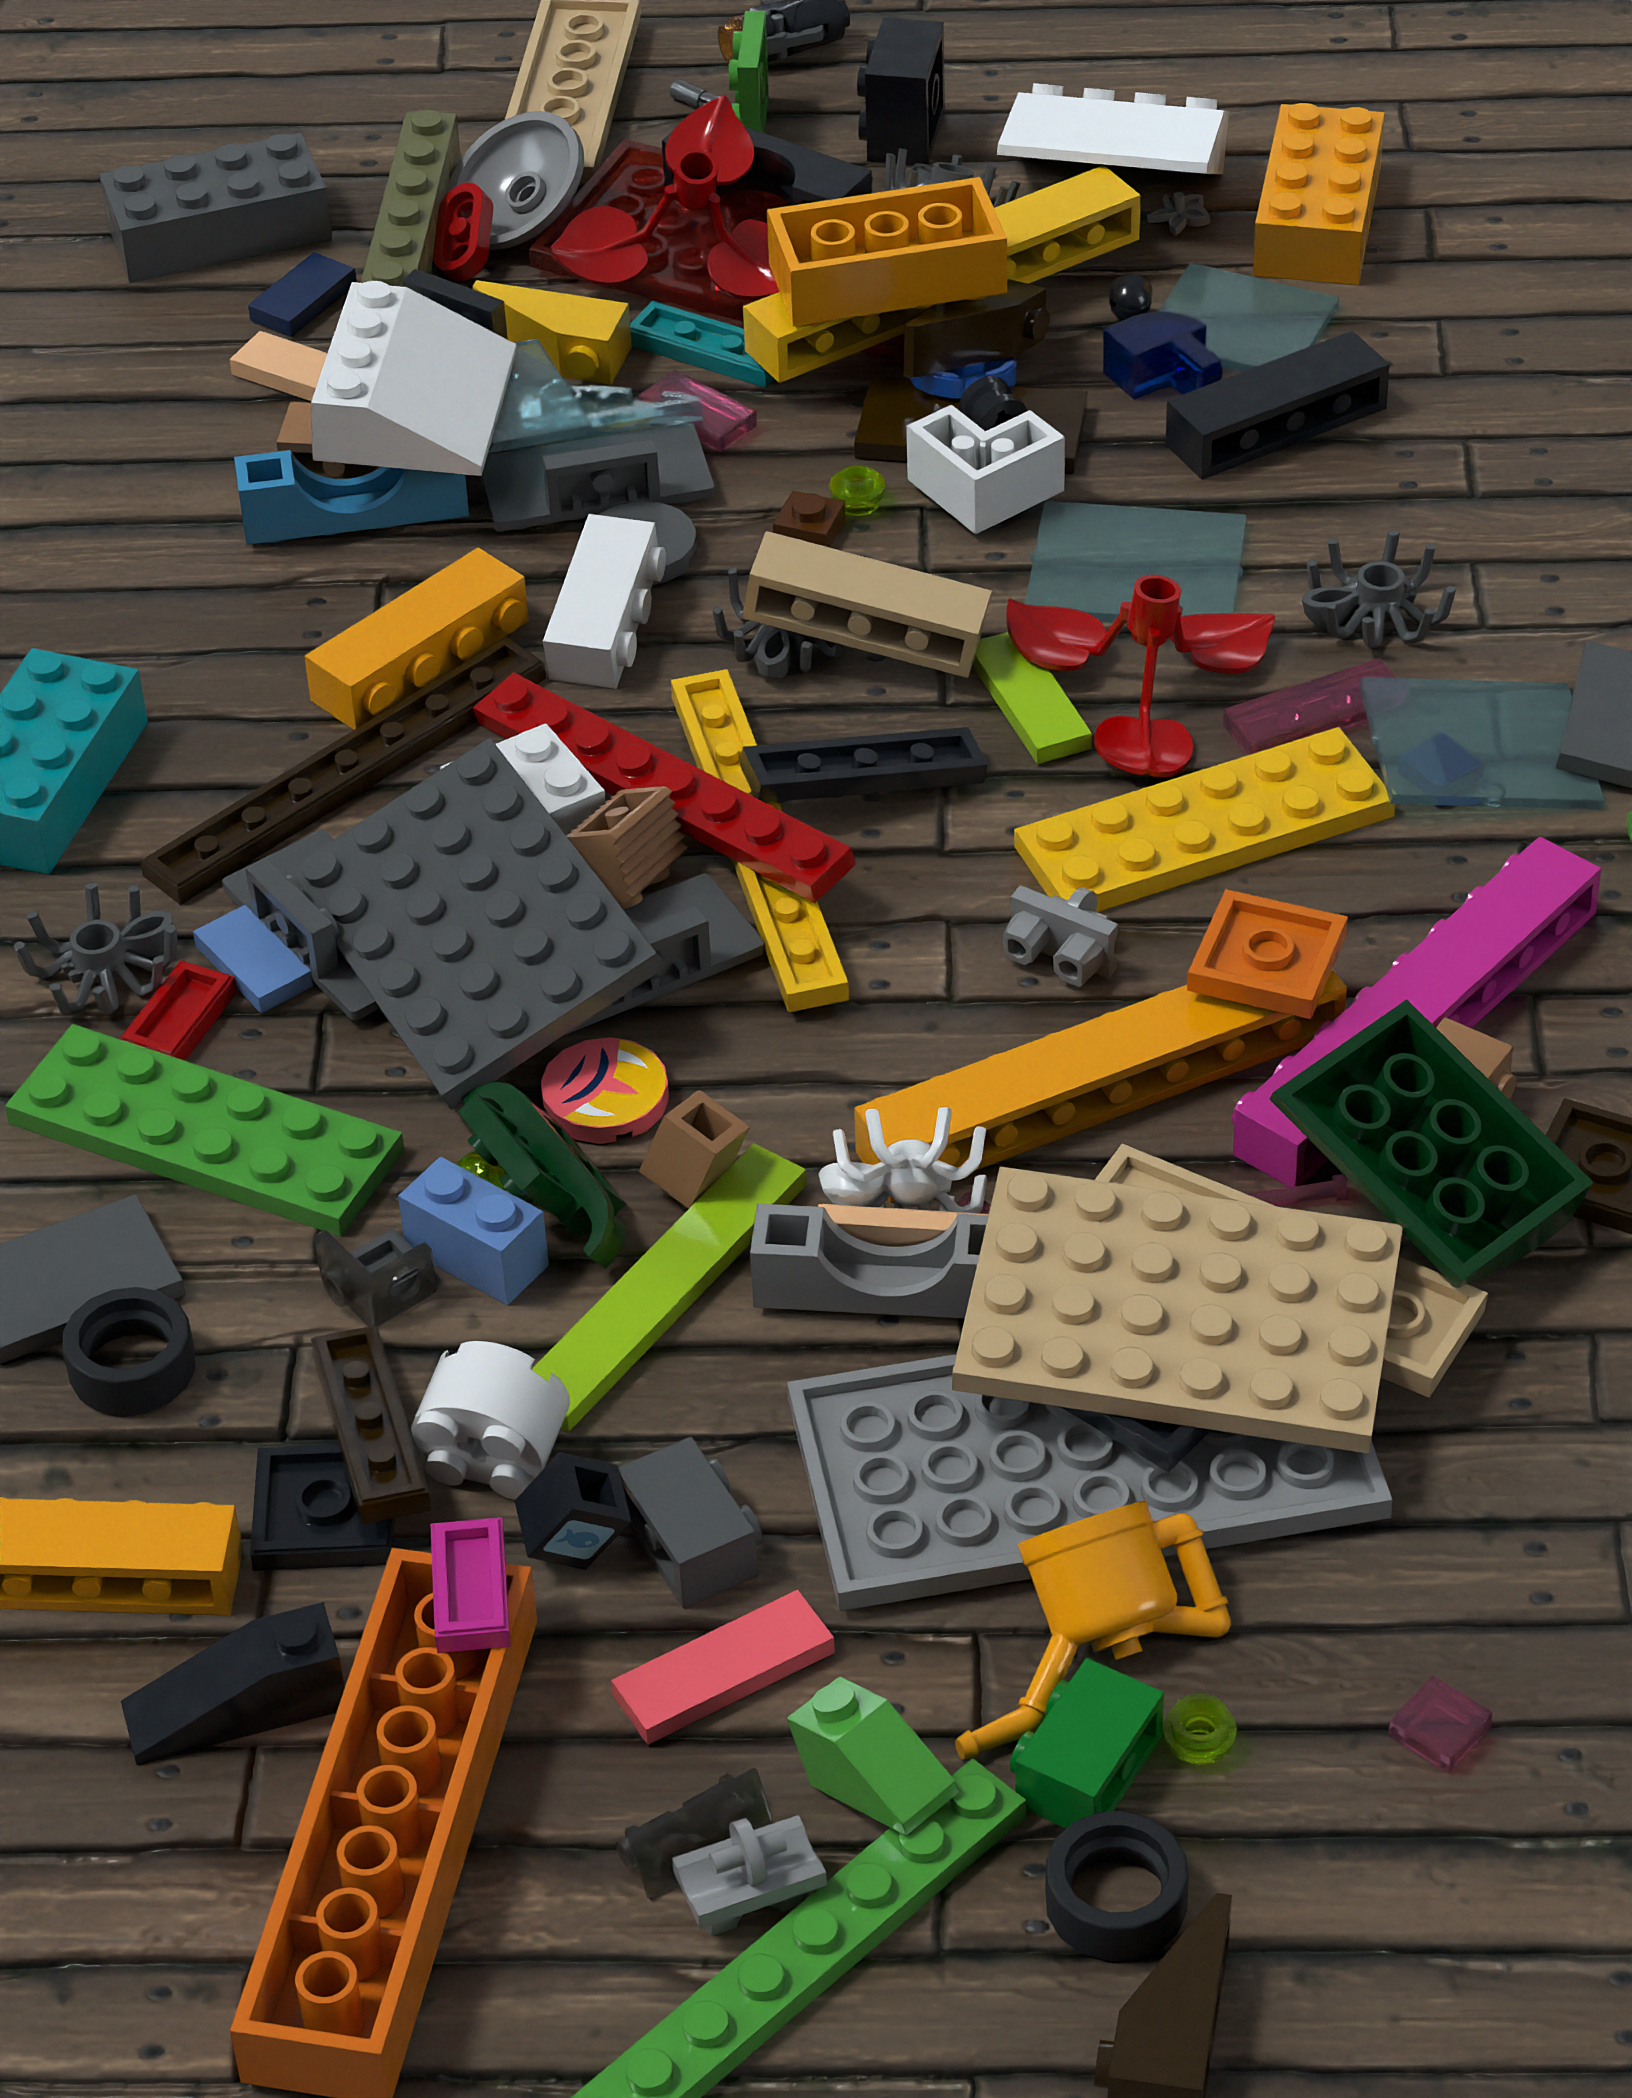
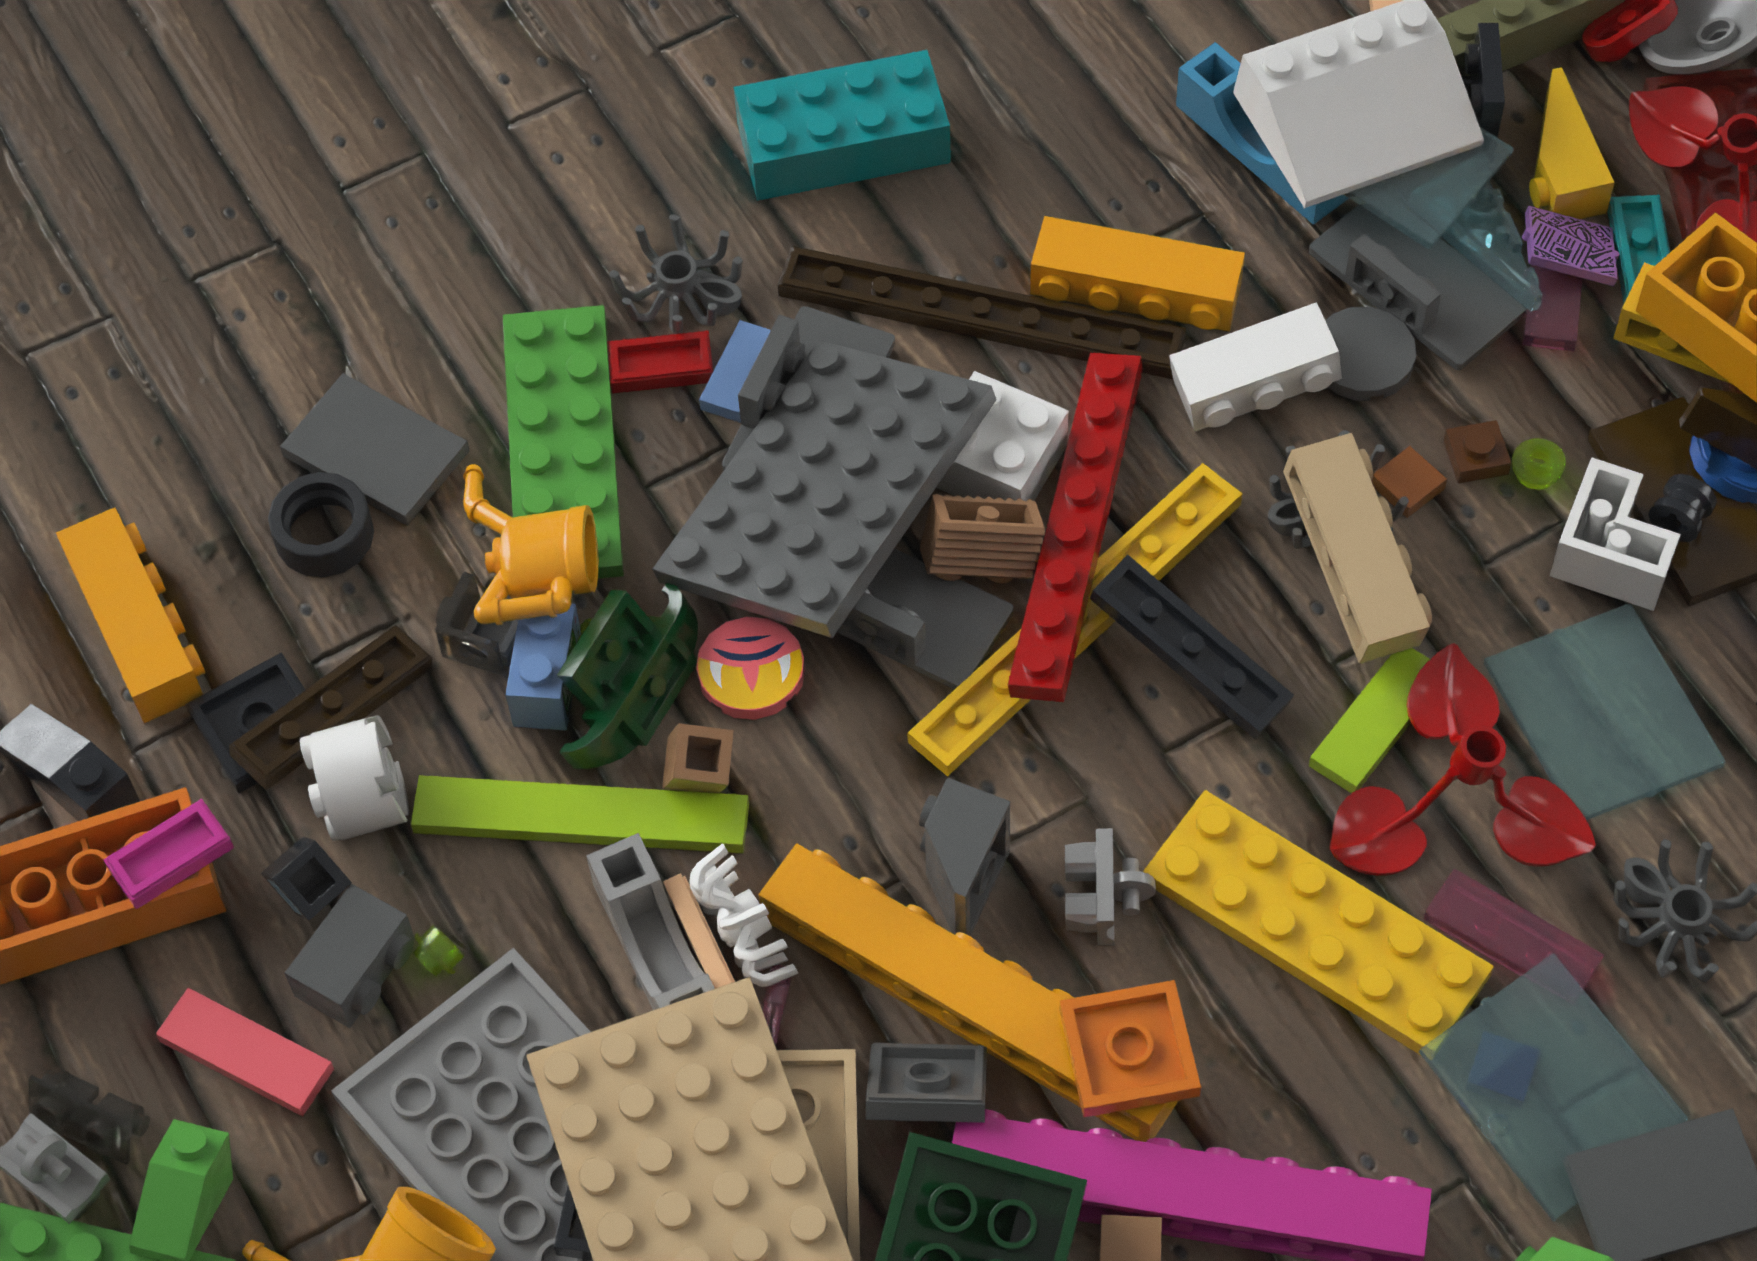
camera: 60 degrees right, 15 degrees up
none -> clear neon green plate [412,924,465,976]
none -> light orange piece [463,464,599,625]
none -> dark grey tile [866,1043,987,1123]
none -> dark grey slope [919,778,1010,936]
none -> medium lavender piece [1522,206,1620,286]

